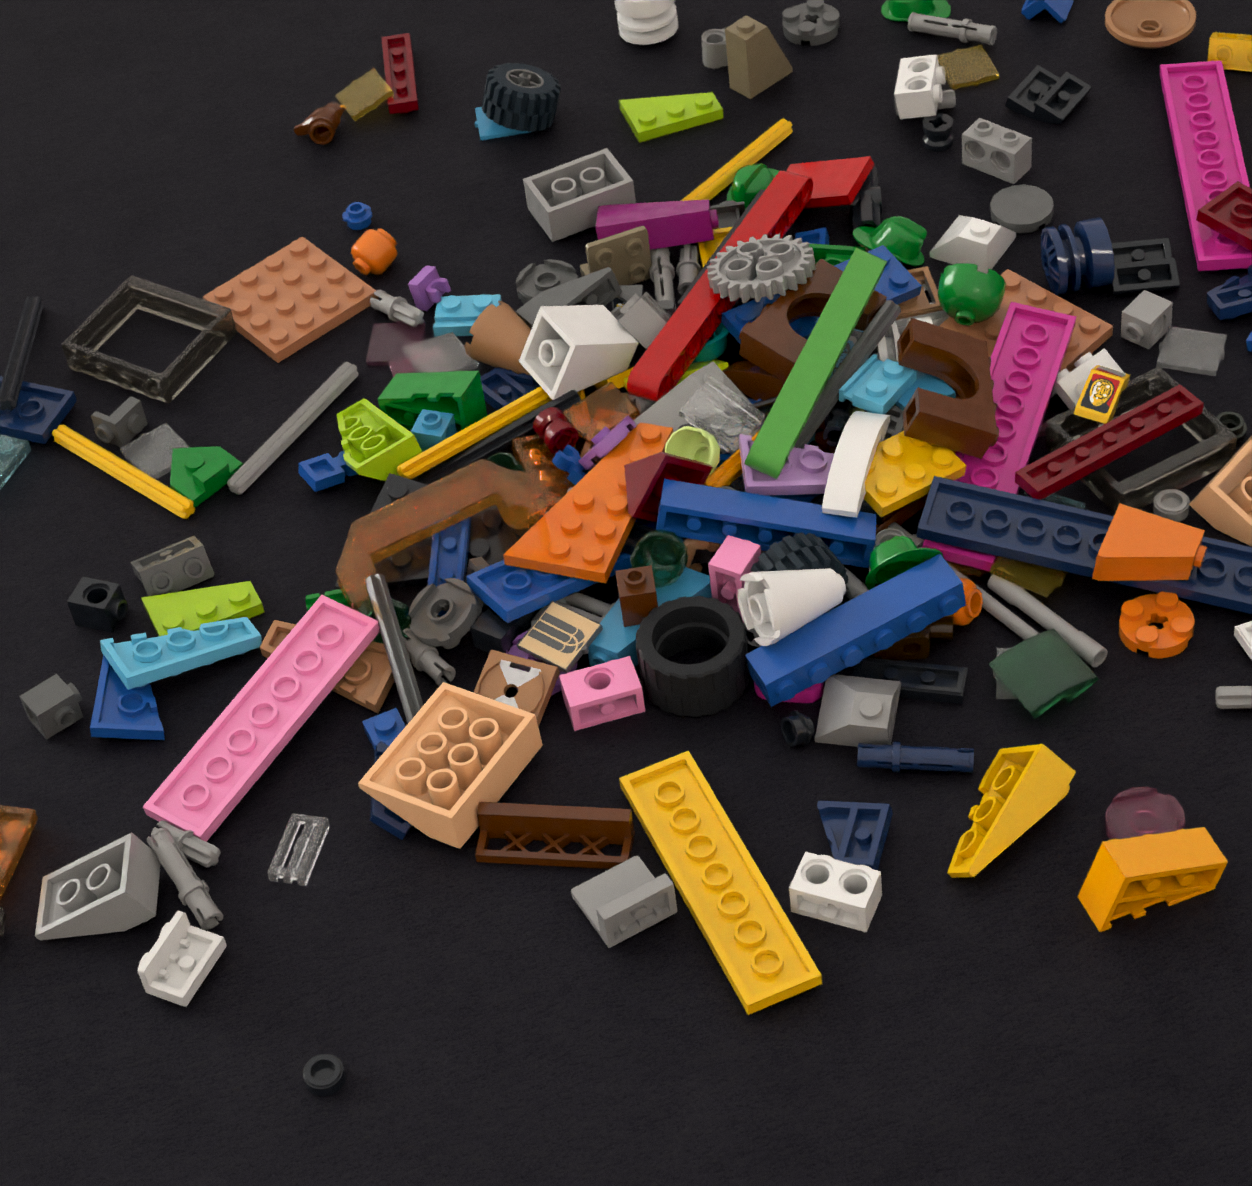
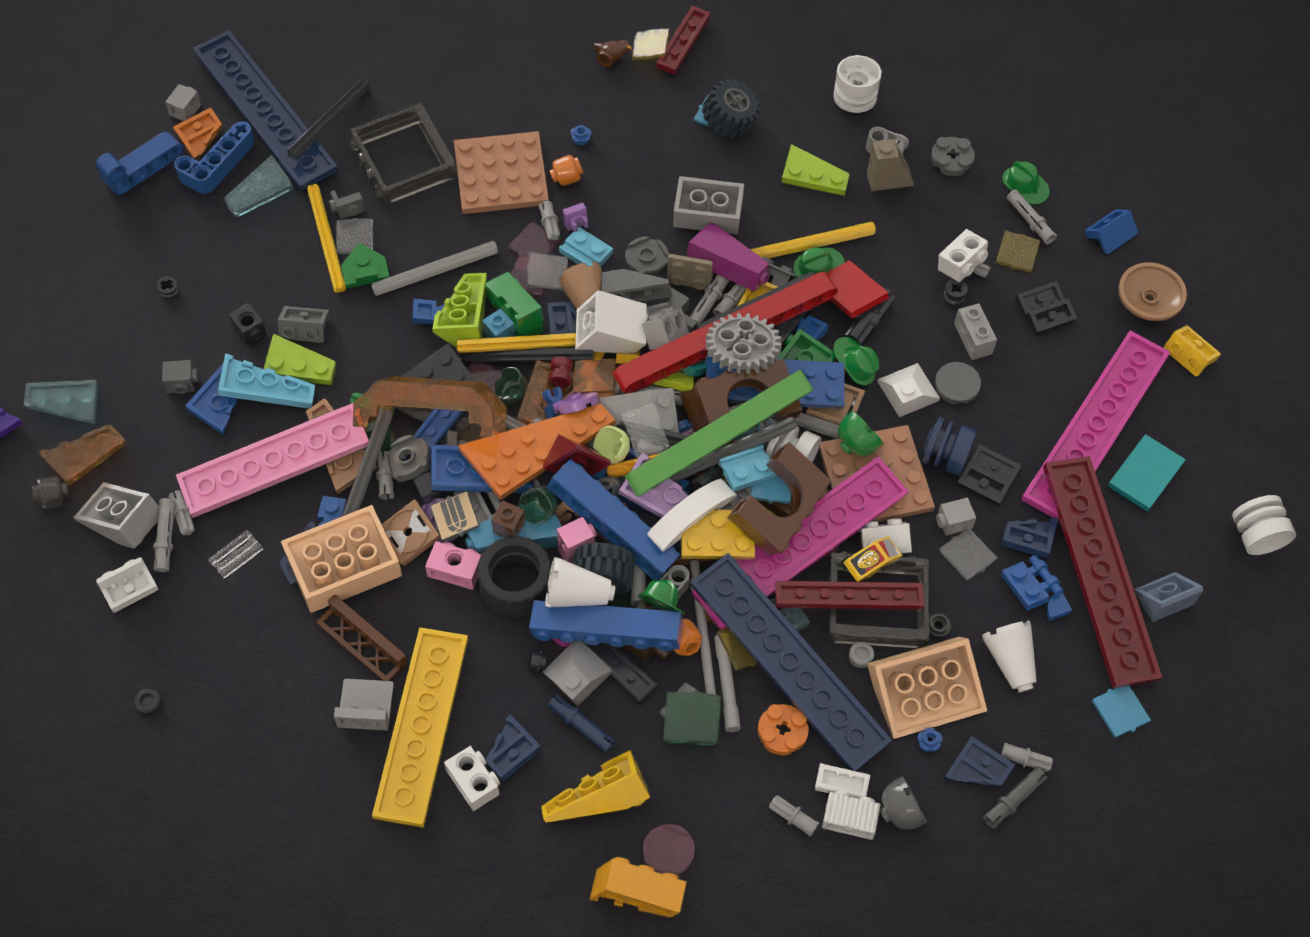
camera: 25 degrees right, 15 degrees up
orange slope [1092,503,1207,581] -> none

